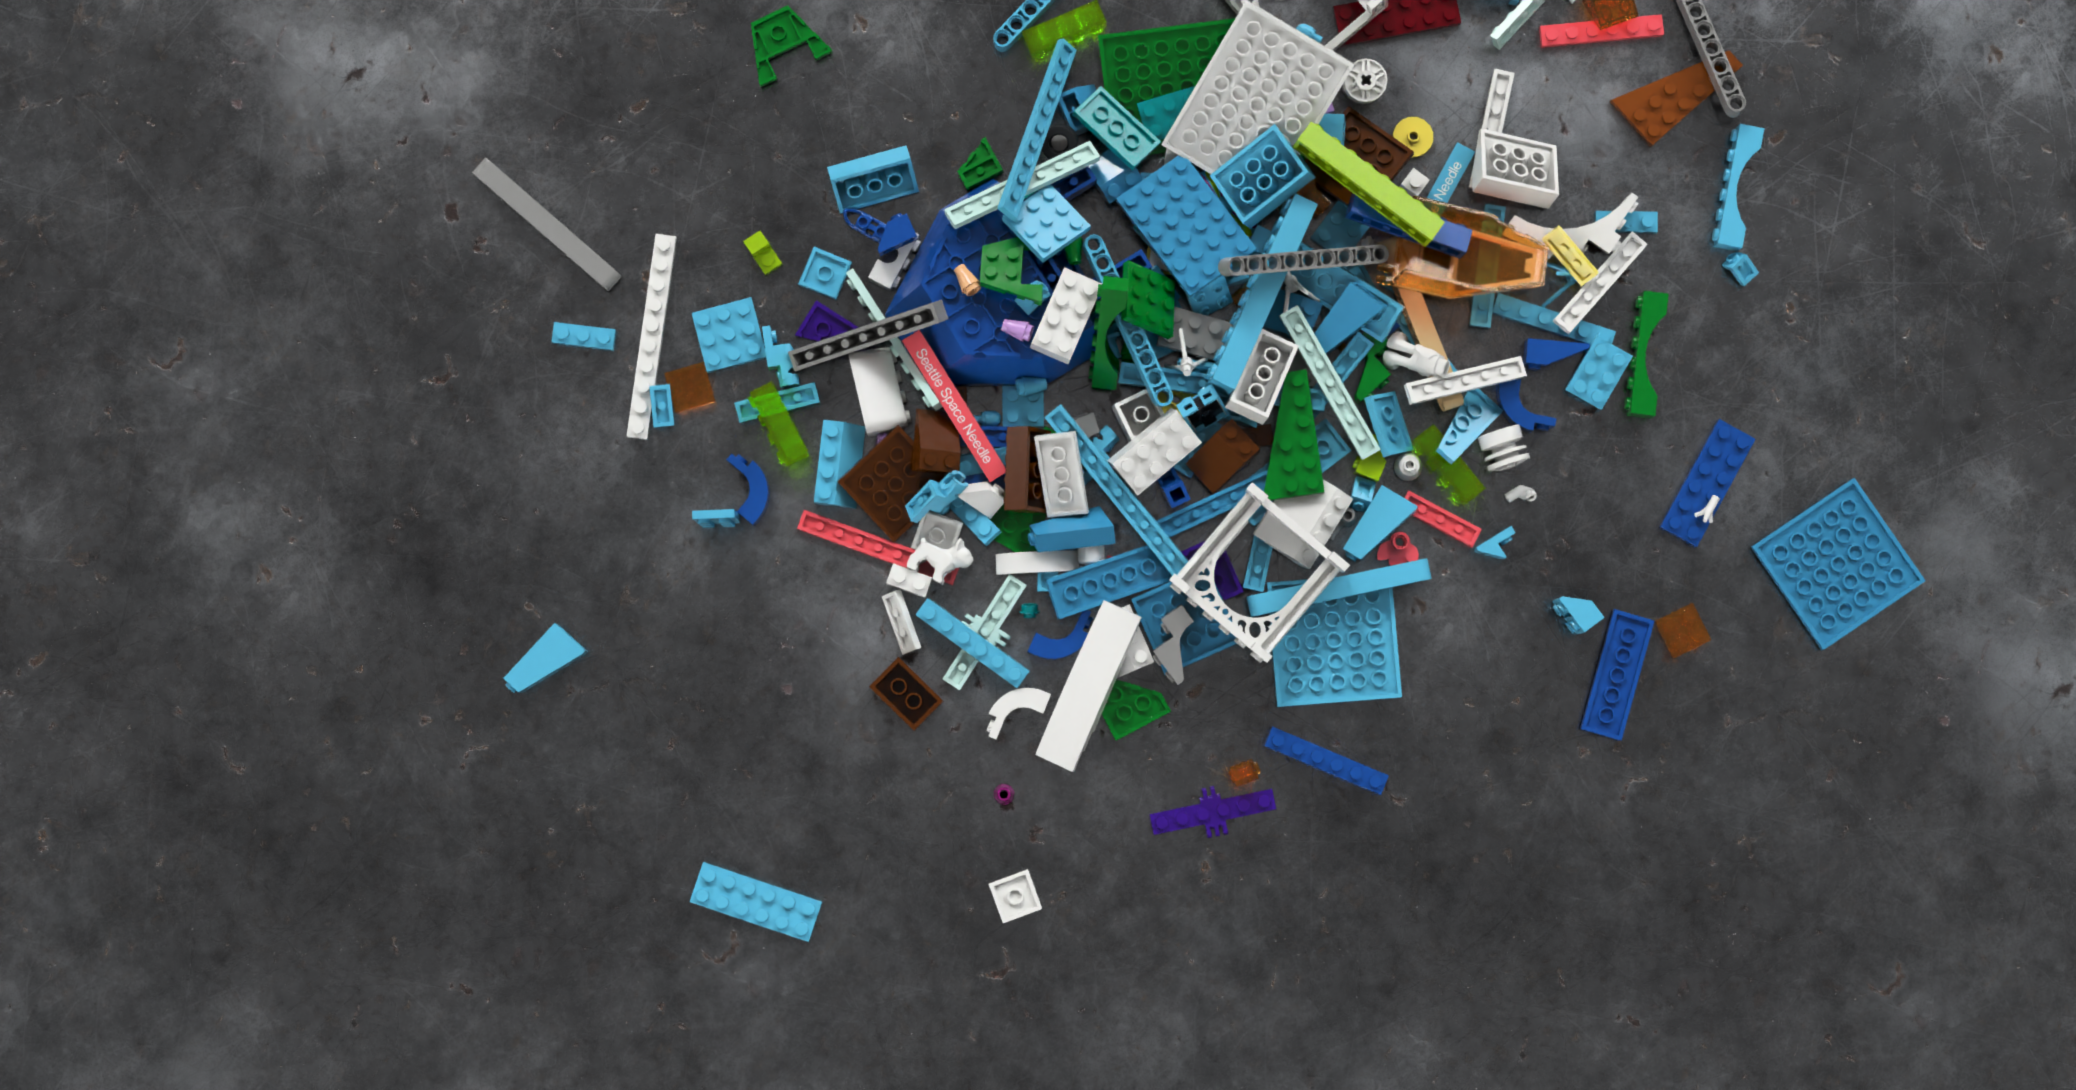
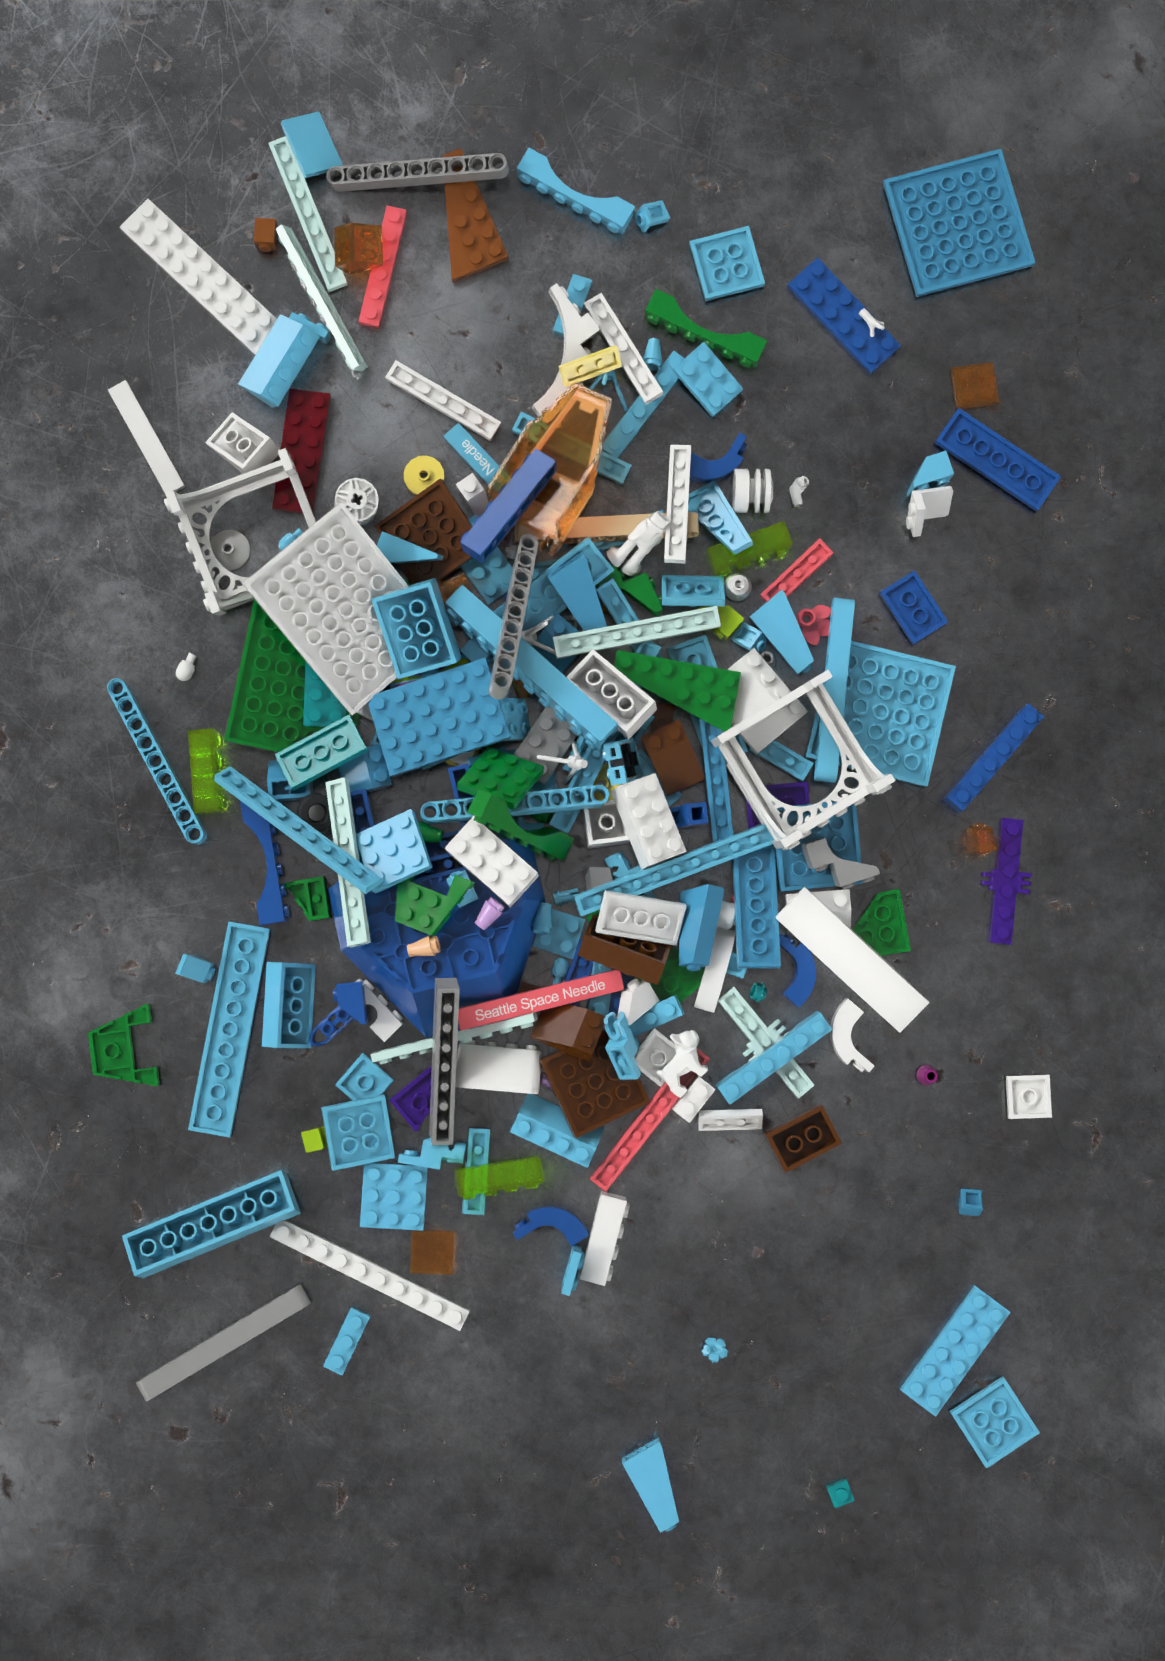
camera: 70 degrees left, 0 degrees up
medium azure plate [649,384,674,427] -> none
lime brick [1292,122,1445,247] -> none
white slope [1472,129,1559,209] -> none
medium azure slope [1473,526,1516,559] -> none
blue slope [1523,338,1590,370] -> none
none -> medium azure brick [122,1170,301,1279]
none -> medium azure slope [175,954,216,983]
none -> medium azure plate [188,921,271,1138]
none -> blue arch [240,801,290,926]
none -> medium azure plate [321,1094,395,1171]
none -> medium azure pin [553,888,578,906]
none -> white brick [580,1191,630,1286]
none -> medium azure cone [643,338,662,371]
none -> medium azure plate [689,226,765,301]
none -> medium azure plant [702,1338,728,1363]
none -> teal plate [826,1478,855,1508]
none -> blue plate [879,570,949,645]
none -> white bracket [906,486,953,537]
none -> medium azure plate [949,1376,1040,1468]
none -> dark azure slope [959,1188,983,1216]

